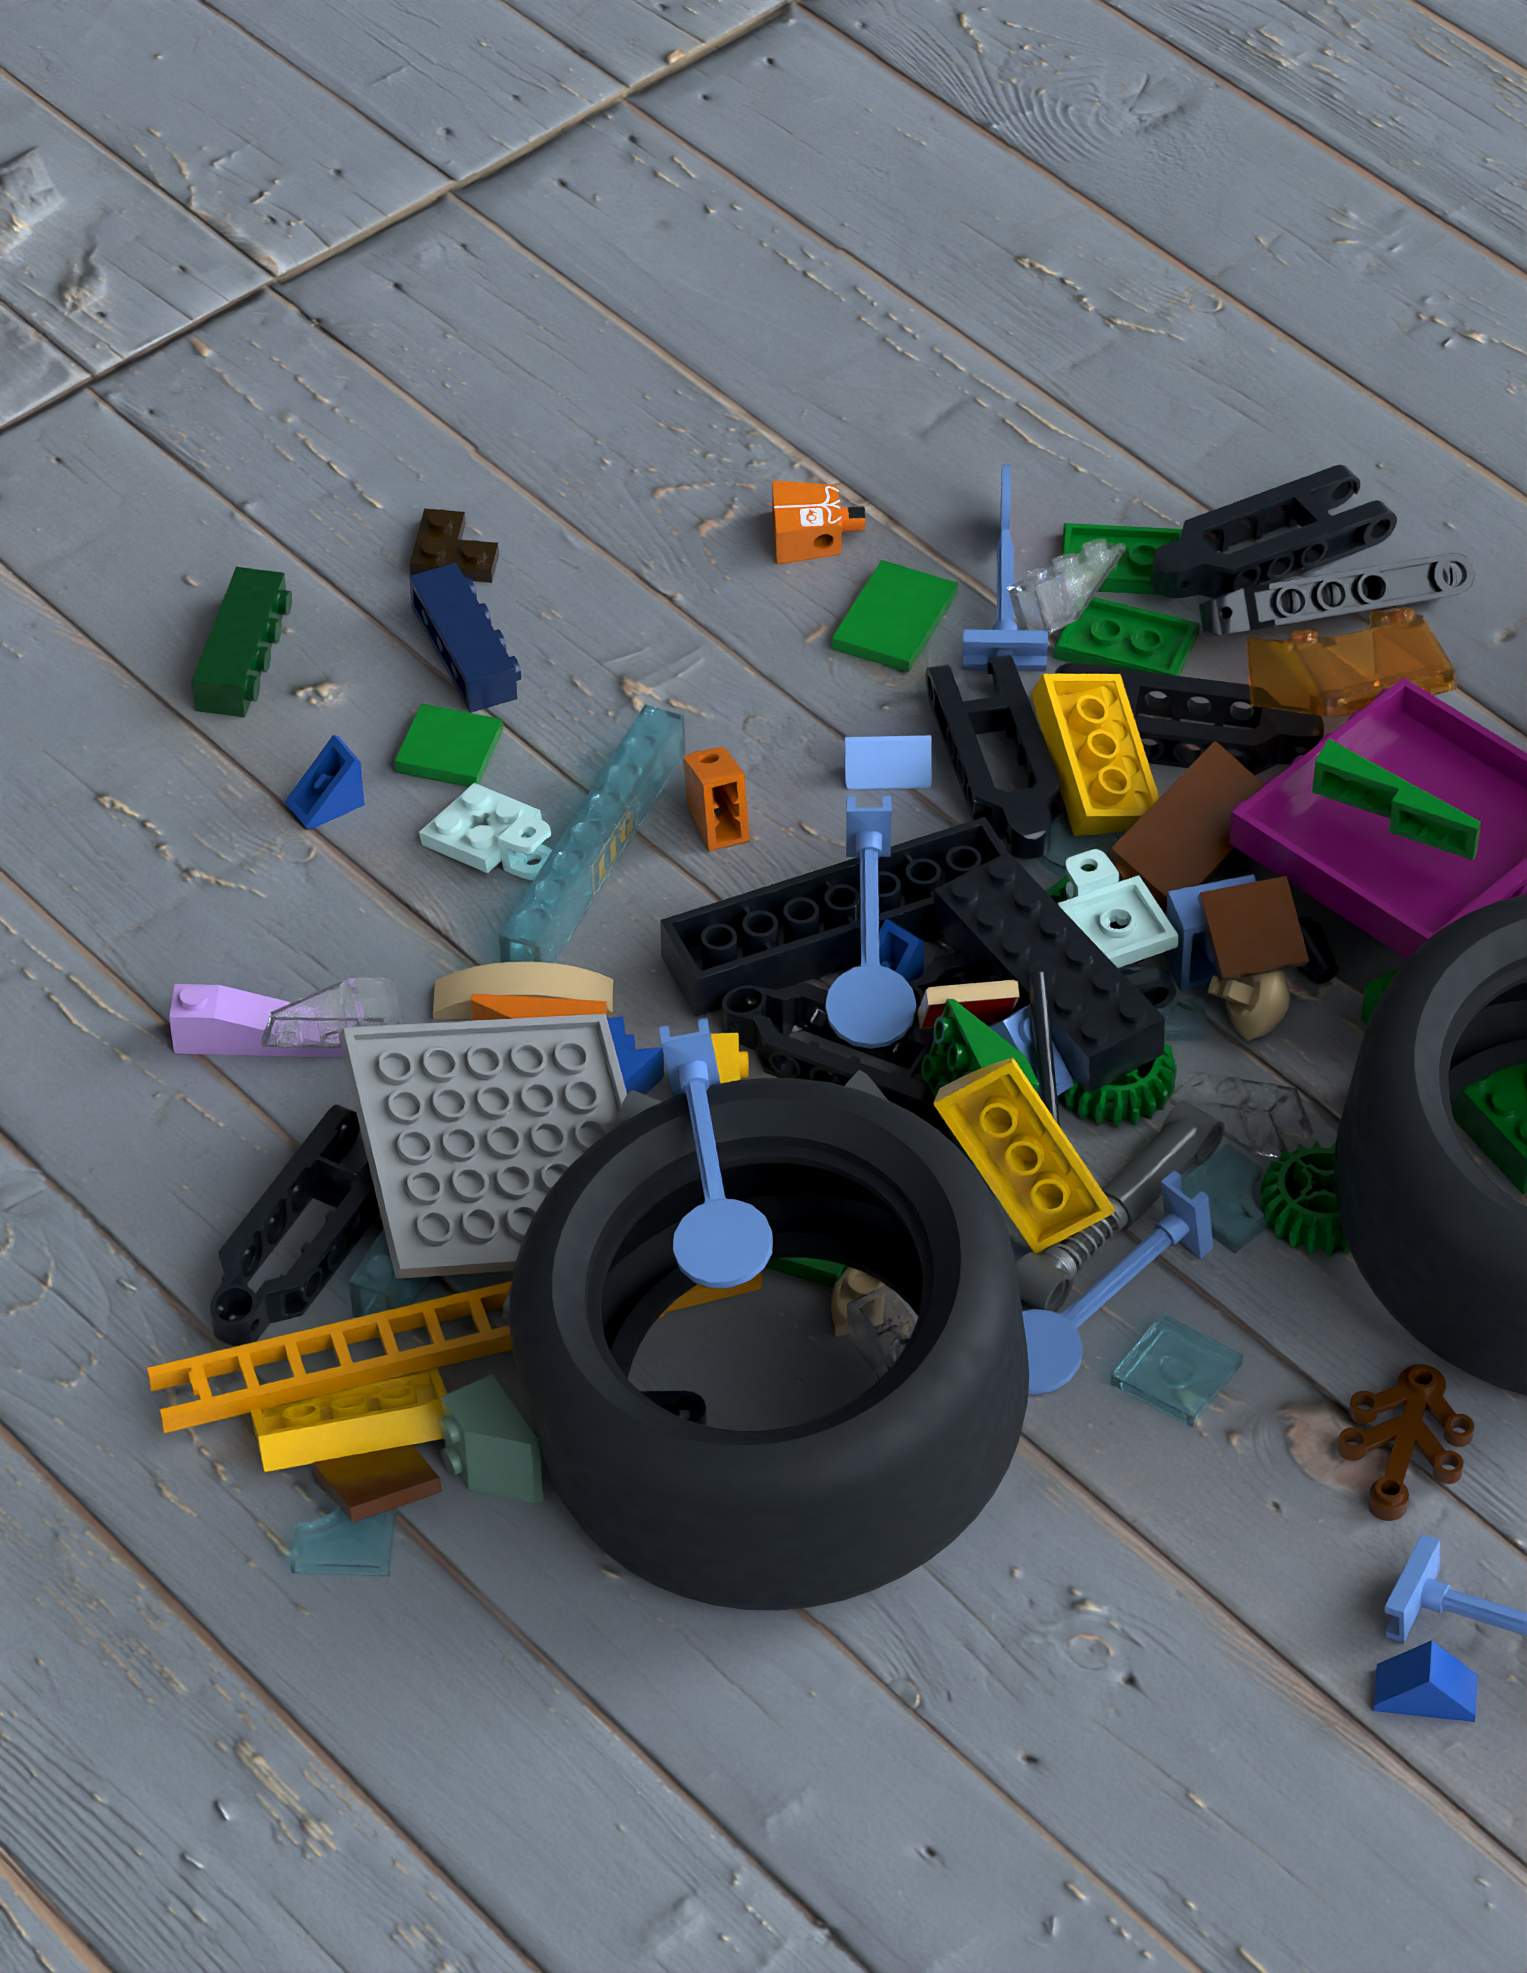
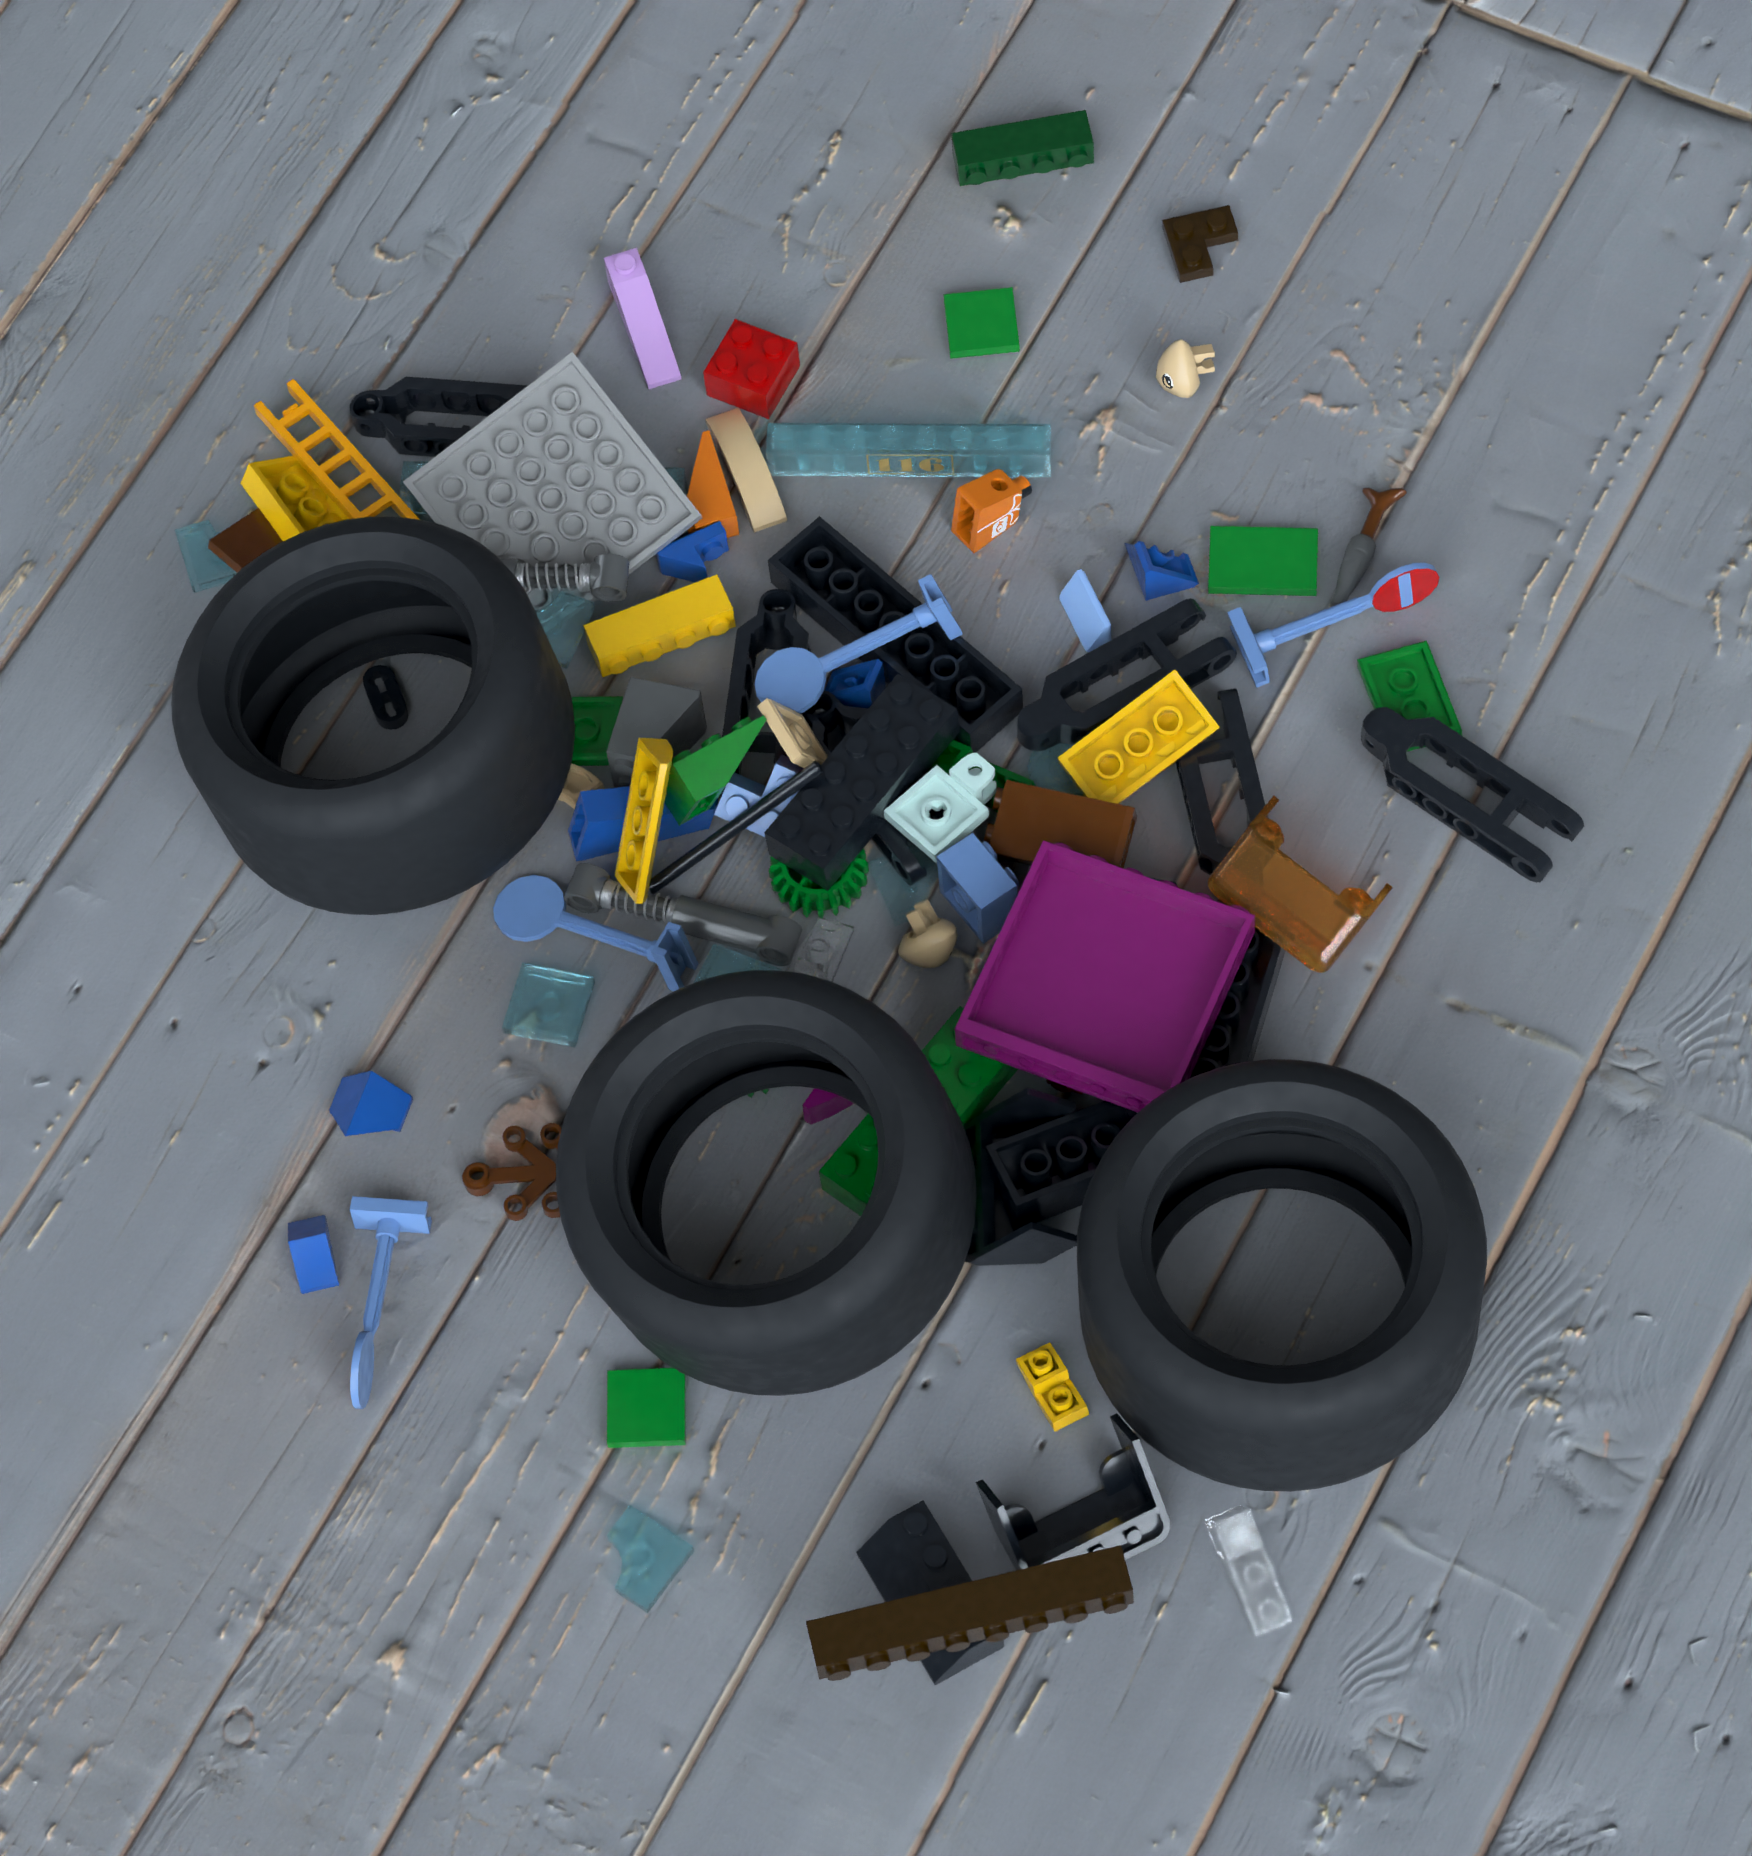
camera: 75 degrees right, 15 degrees up
clear slope [261,977,403,1049] -> none
blue slope [285,735,365,829] -> none
dark blue brick [409,563,521,713] -> none
light aqua plate [419,783,557,880] -> none
medium blue piece [659,1018,773,1288] -> none
orange torso [772,481,865,564] -> none
clear slope [1008,539,1126,634] -> none
green tile [1053,594,1200,676] -> none
reddish brown tile [1197,876,1309,982] -> none
piece [1199,553,1475,637] -> none
green slope [1312,739,1481,861] -> none
none -> blue slope [329,1071,413,1136]
none -> red brick [703,319,800,419]
none -> blue slope [1124,541,1199,601]
none -> tan piece [1156,339,1215,398]
none -> dark grey piece [1330,488,1407,607]

